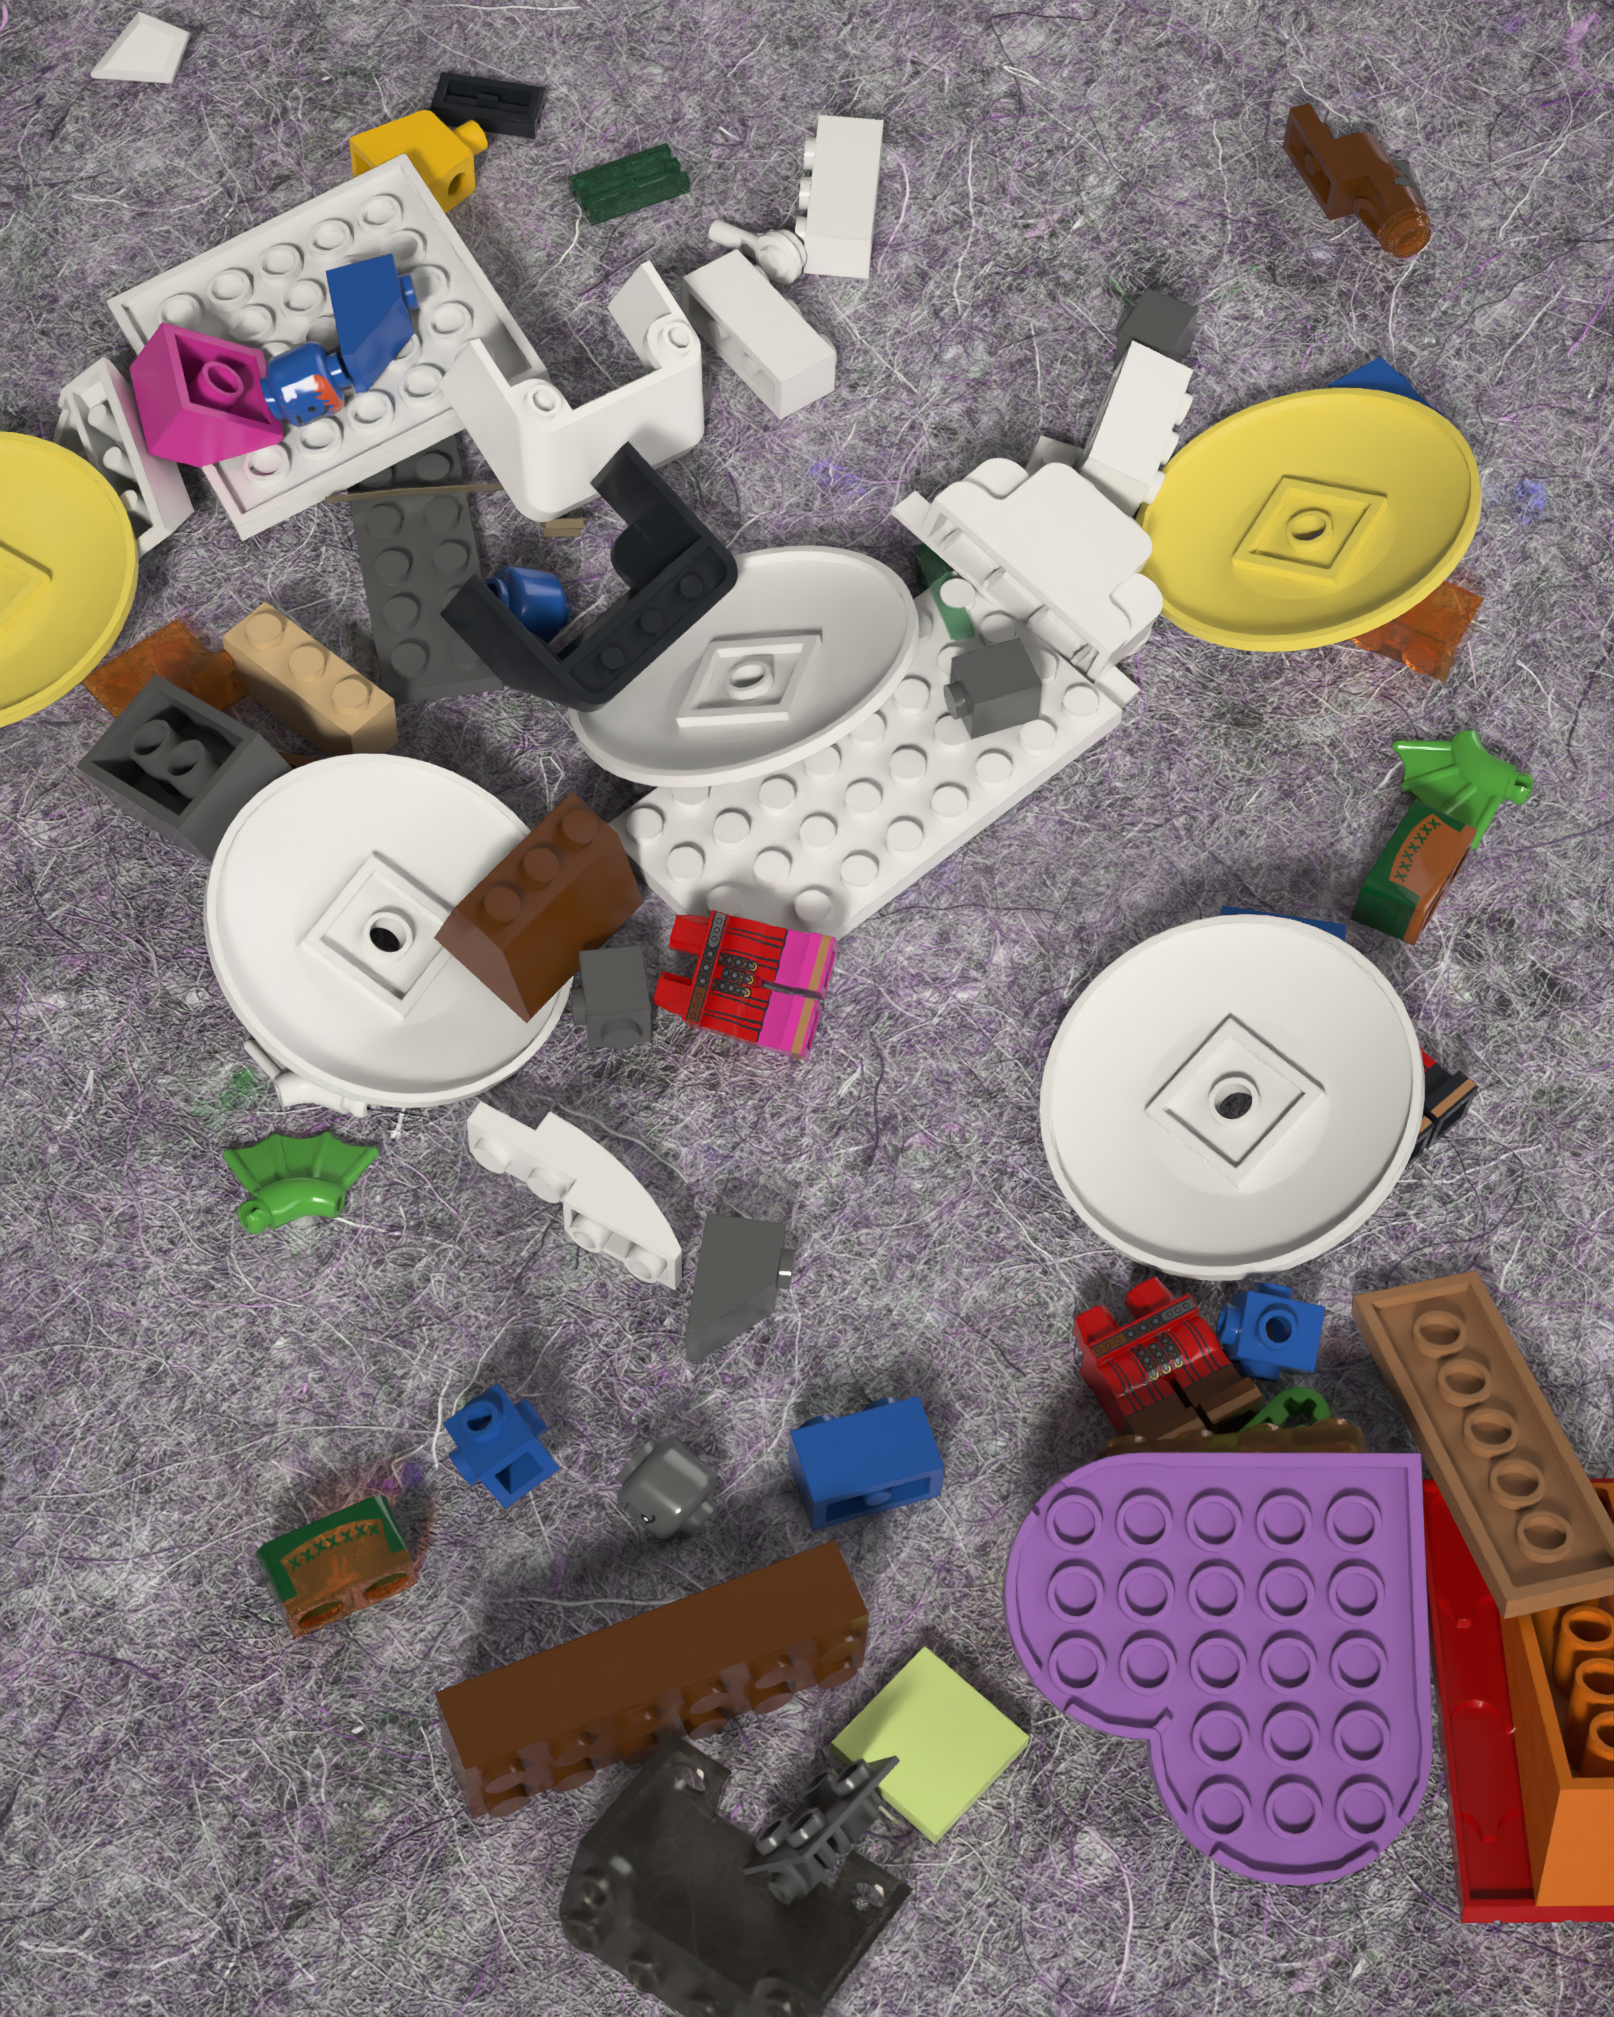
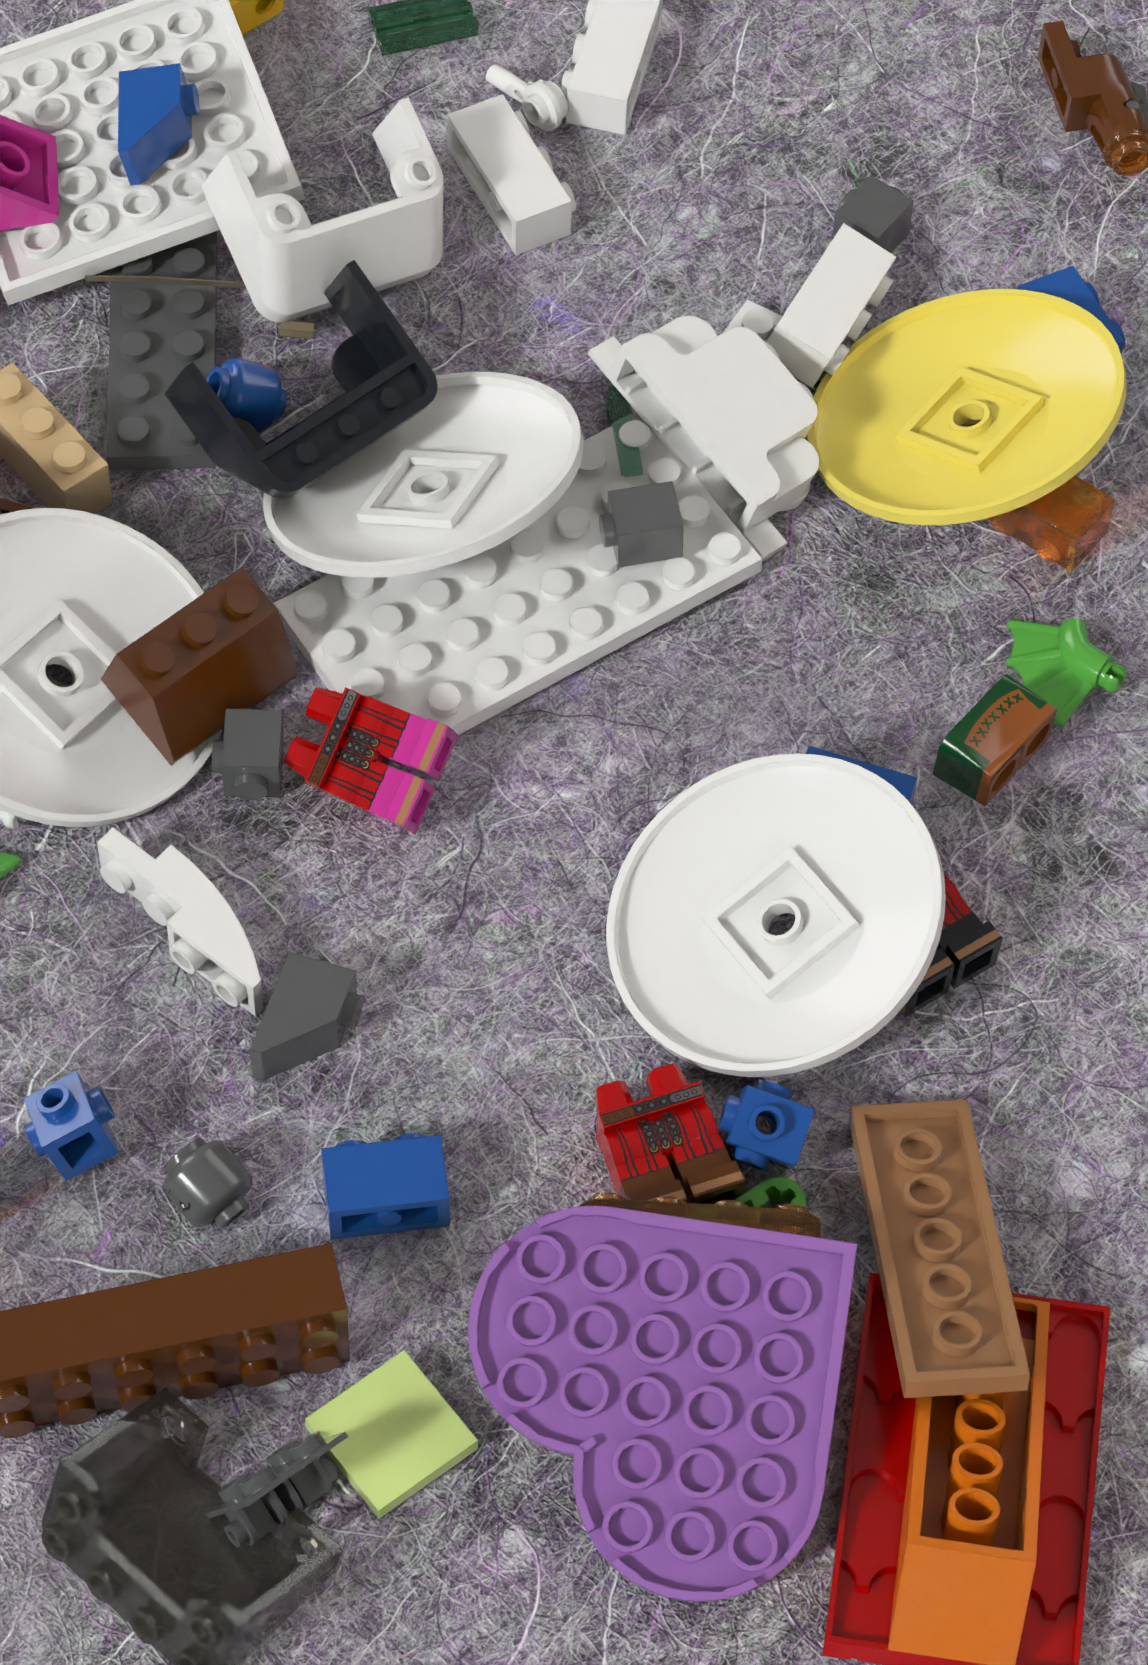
camera: 10 degrees right, 0 degrees up
blue head [260,341,351,428] -> none

